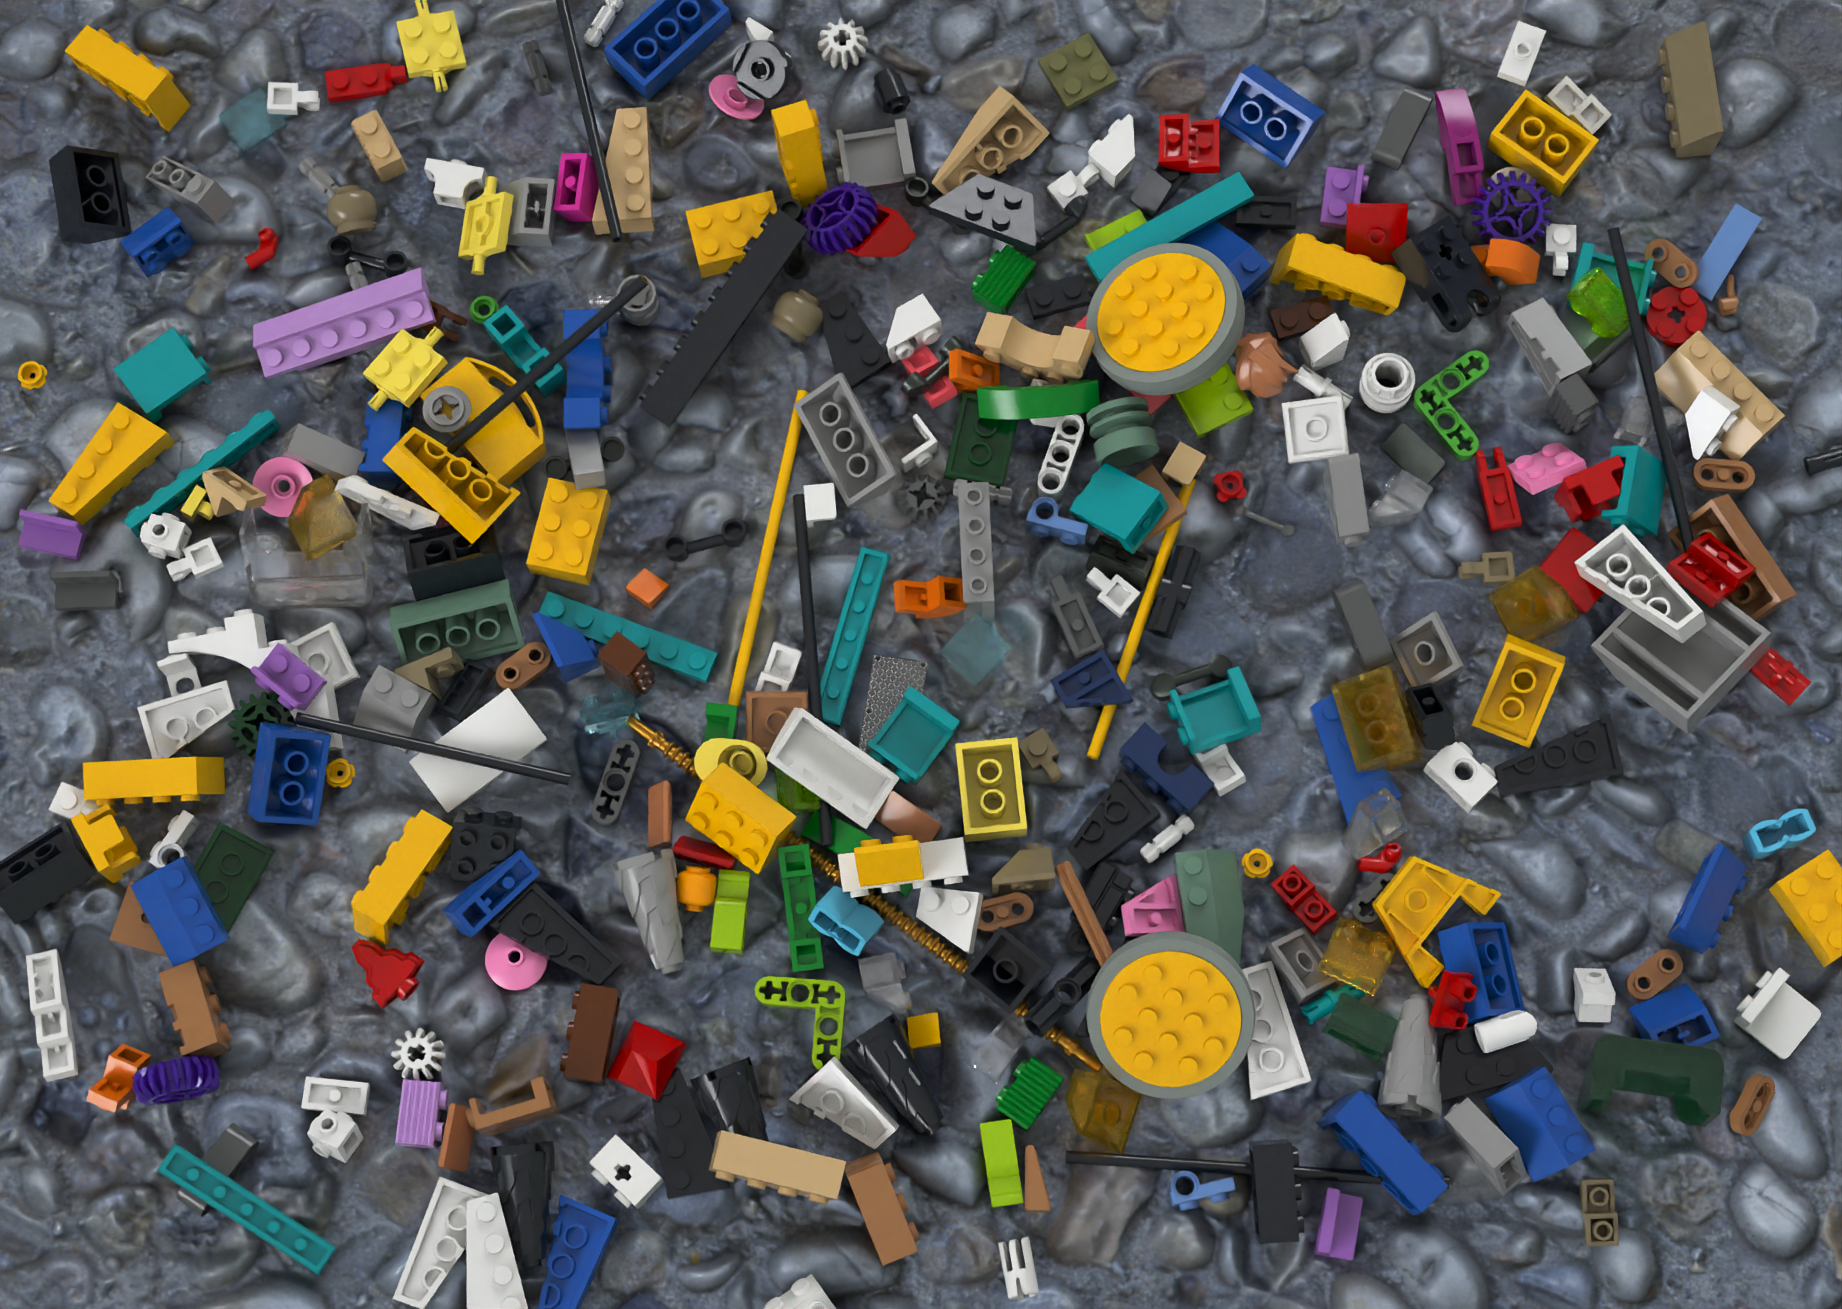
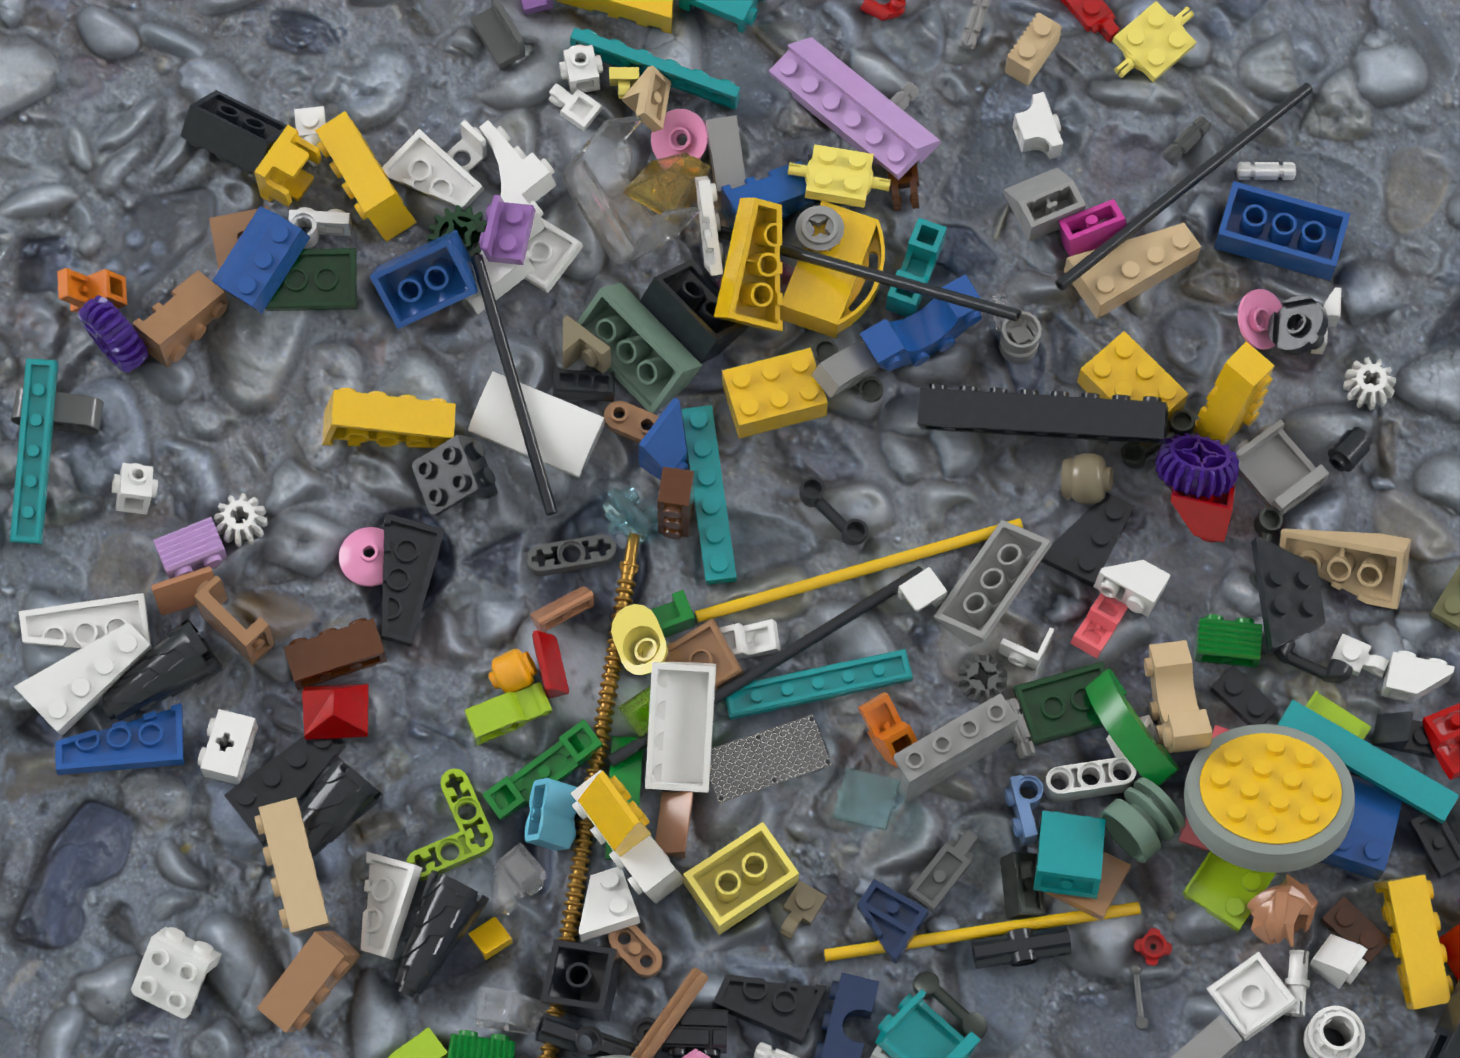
camera: 55 degrees right, 5 degrees down
white slope [26,949,78,1082] -> none
white plate [301,1077,370,1116] -> none
yellow plate [325,758,356,788] -> none
dark tan piece [327,185,378,236] -> none
black bar [327,236,408,278] -> none
red rock [351,939,425,1009] -> none
light grey slope [353,665,437,754] -> none
blue slope [442,850,541,937] -> none
light yellow plate [458,176,514,275] -> none
bright green plate [469,296,500,325] -> none
light grey cone [612,849,684,975] -> none
orange slope [625,568,669,610] -> none
yellow brick [685,762,797,875] -> none
teal panel [866,686,960,786] -> none
pearl dark grey bar [900,336,963,397] -> none
orange slope [949,348,1000,393] -> none
dark tan slope [992,844,1055,896] -> none
white plate [1085,567,1140,618] -> none
tan panel [1161,441,1206,487] -> none

